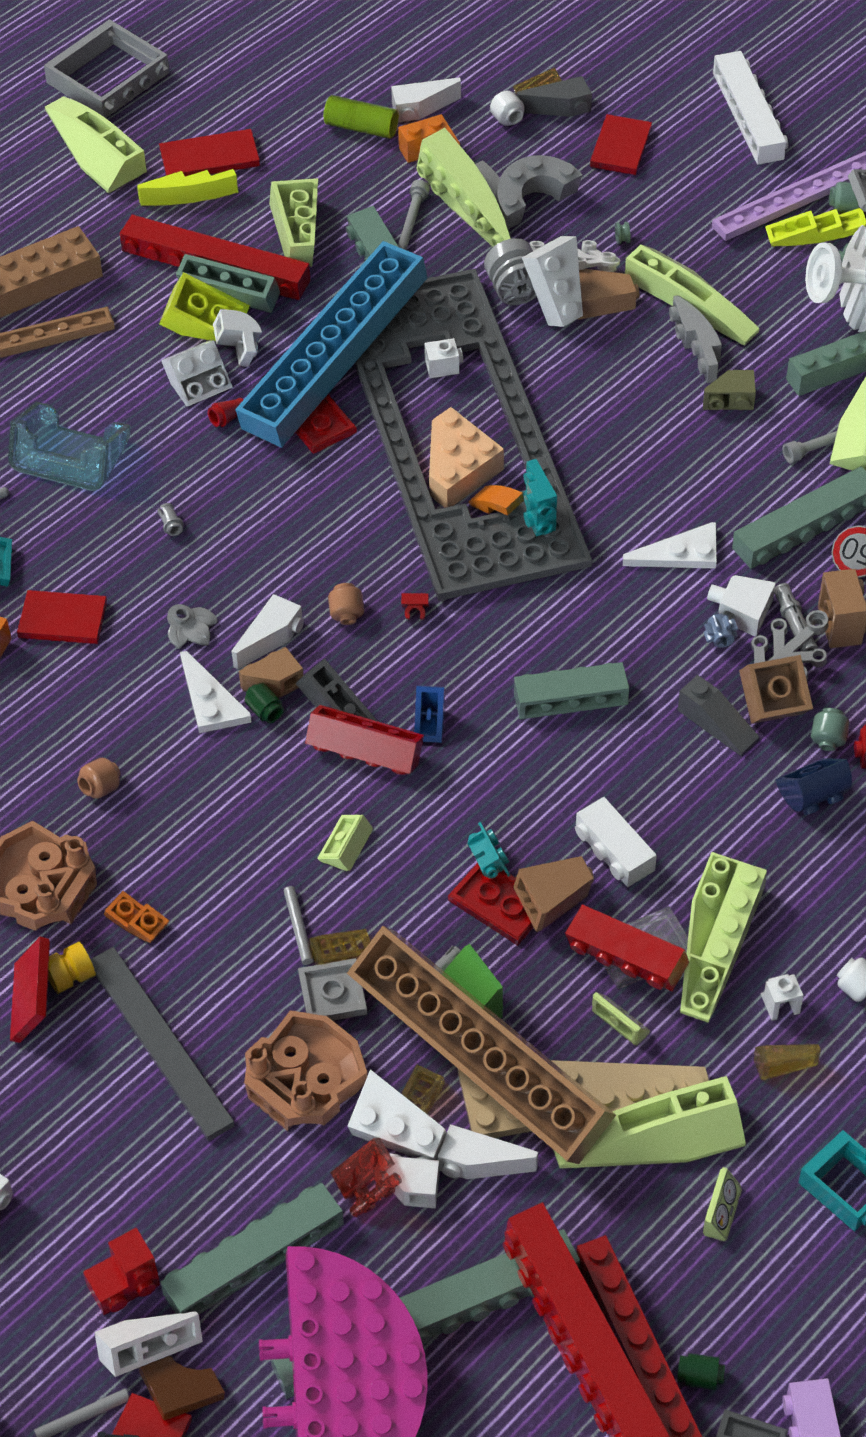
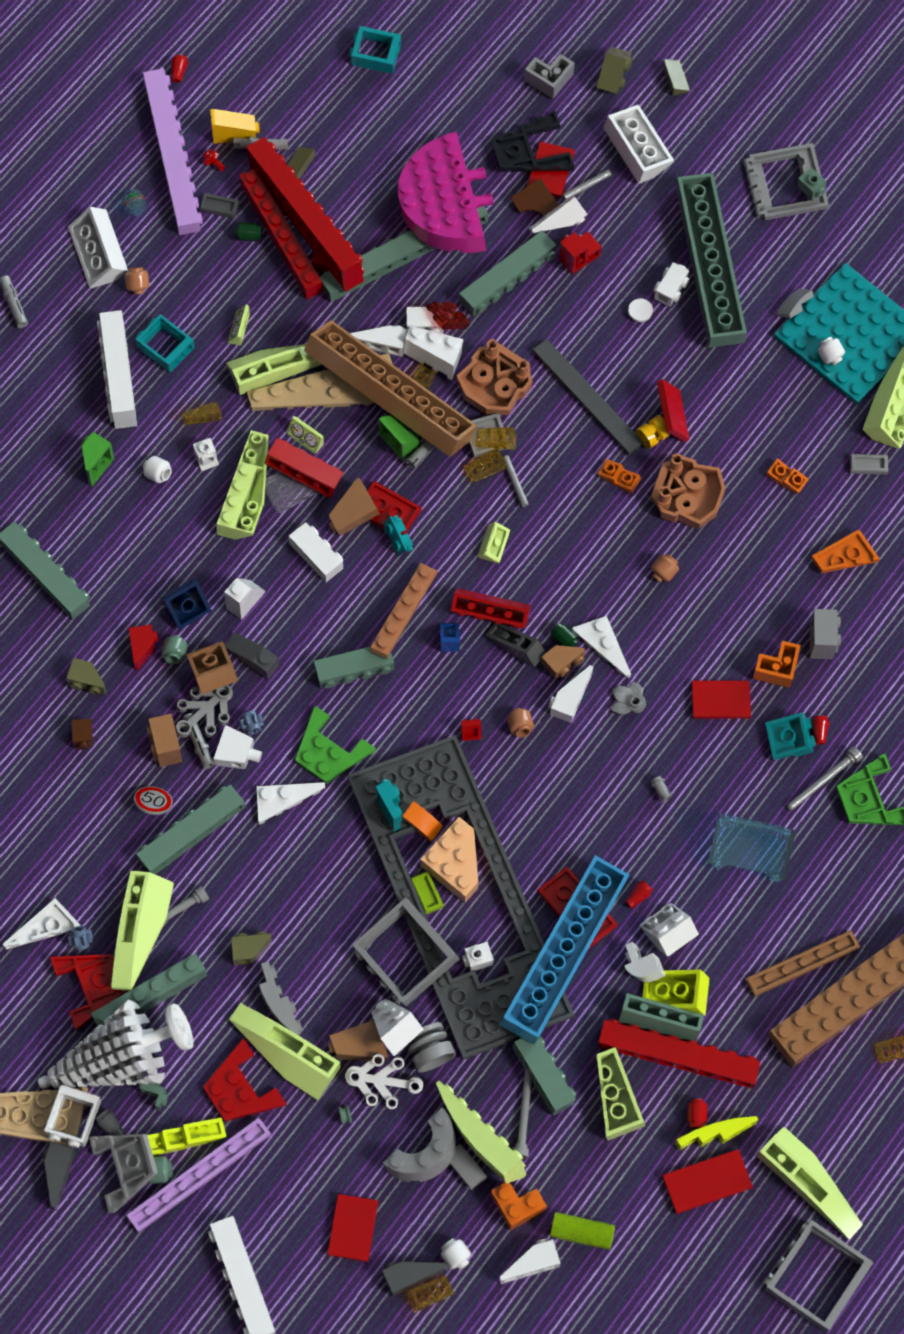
camera: 170 degrees right, 15 degrees up
none -> red wing [203,1038,287,1122]
none -> white slope [224,578,265,620]
none -> bright green wing [295,706,376,784]
none -> light grey window [352,897,460,1006]
none -> nougat plate [370,563,438,659]
none -> lime tile [411,871,444,915]
none -> clear yellow slope [476,427,517,450]
none -> white piece [628,299,653,322]
none -> red brick [687,1099,708,1129]

